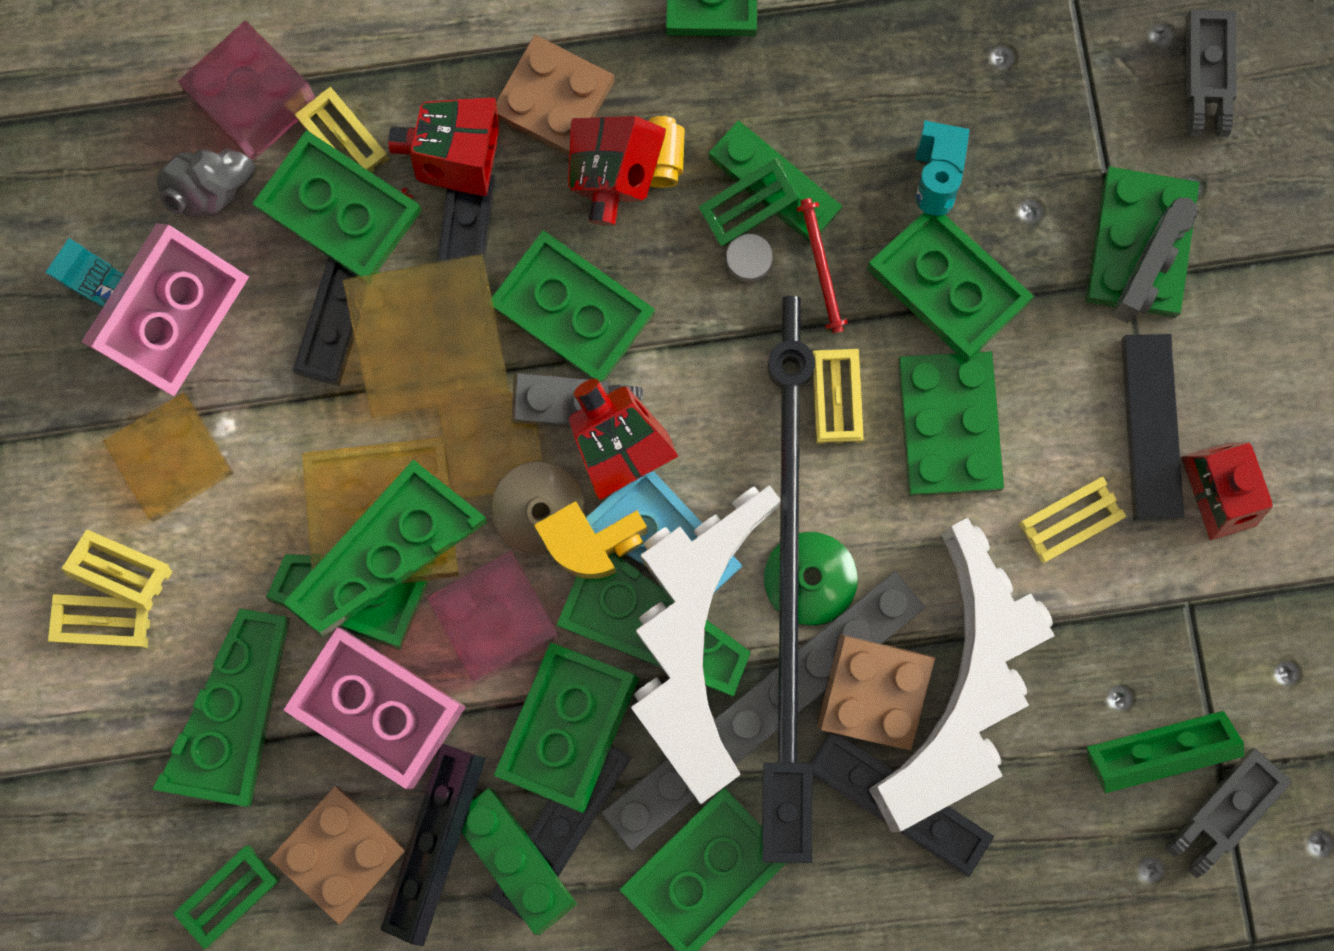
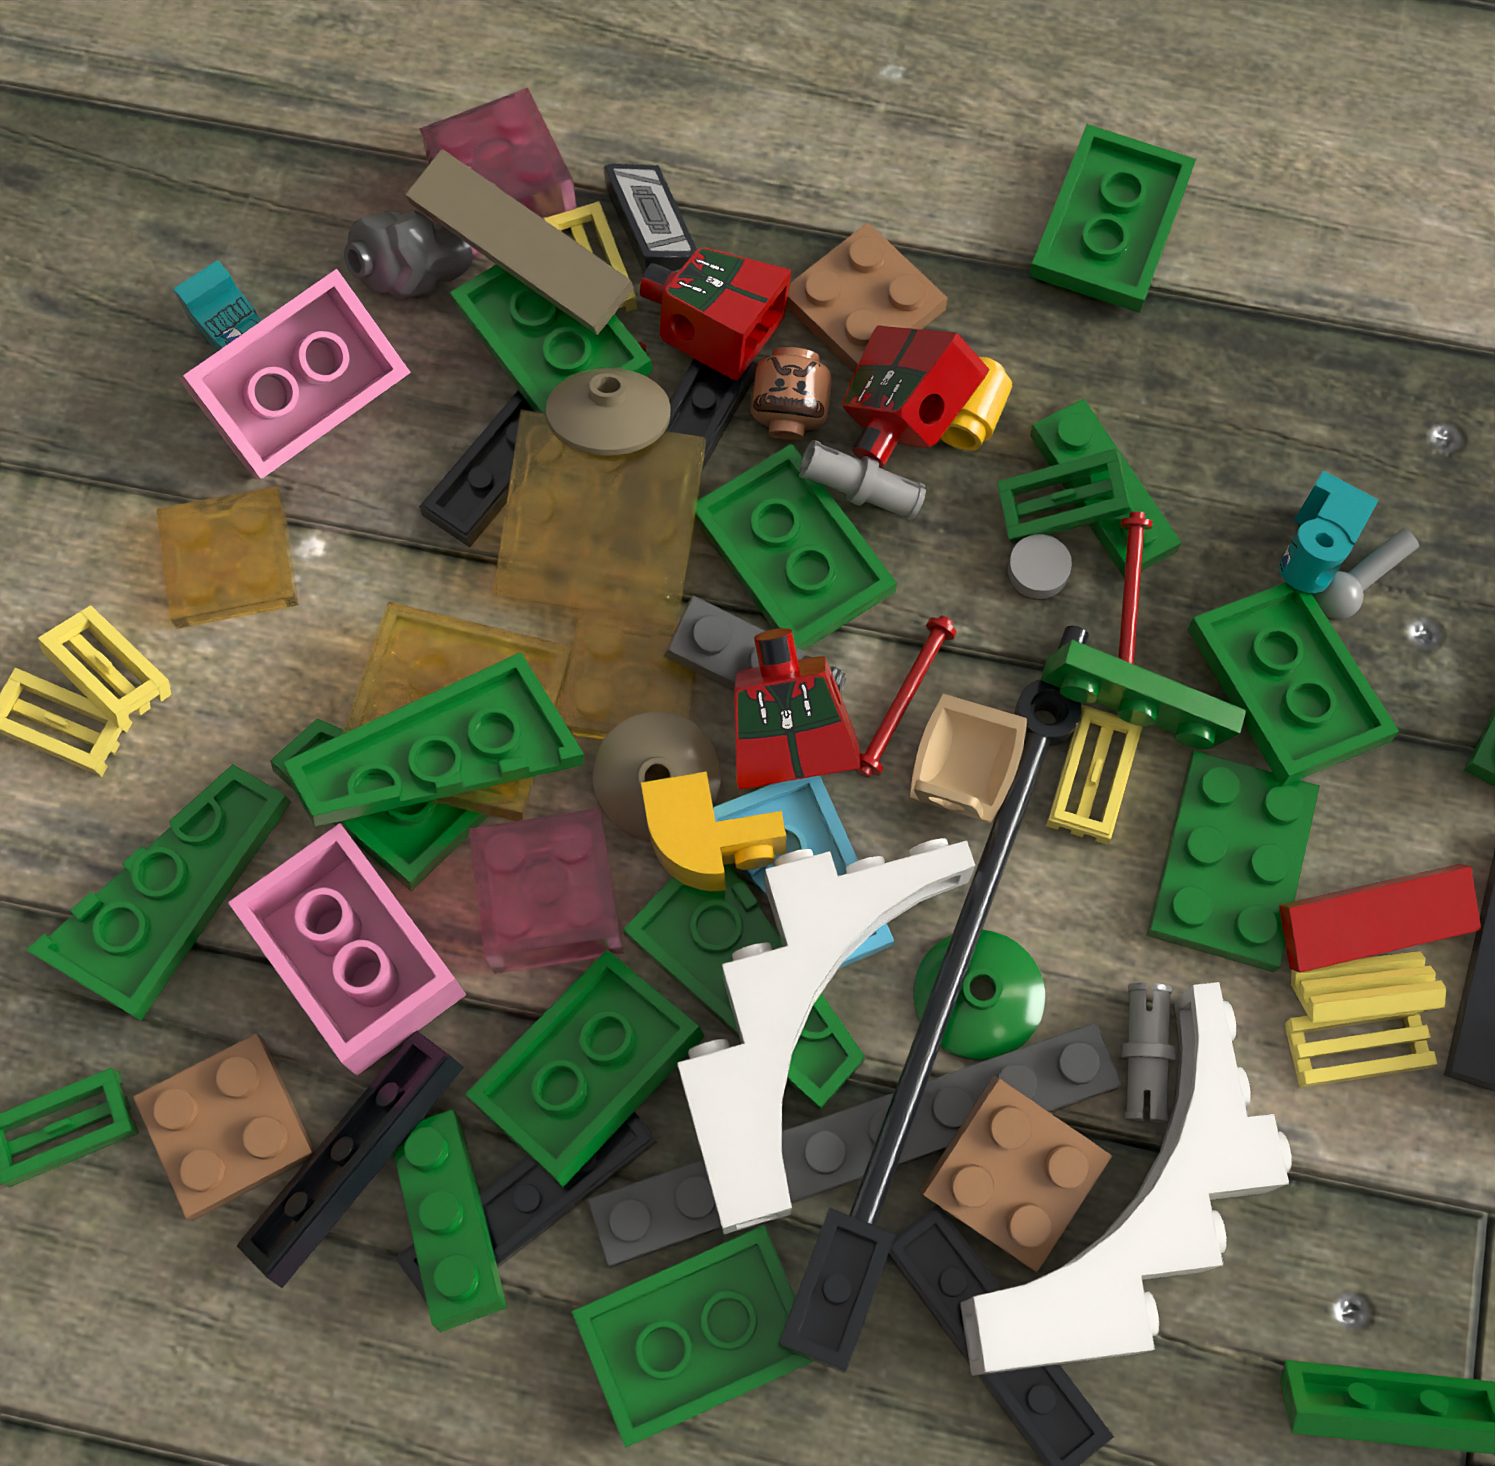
camera: 20 degrees right, 10 degrees down
none -> dark tan tile [405,149,634,335]
none -> dark tan dish [546,368,670,456]
none -> slope [603,164,697,273]
none -> nougat head [750,347,832,441]
none -> light grey pin [799,440,926,521]
none -> red axle [856,616,957,778]
none -> tan piece [910,694,1027,823]
none -> green plate [1041,640,1246,749]
none -> light grey pin [1121,983,1176,1123]
none -> red tile [1279,864,1481,973]
none -> light yellow tile [1291,951,1446,1024]
none -> light grey bar [1312,528,1419,620]

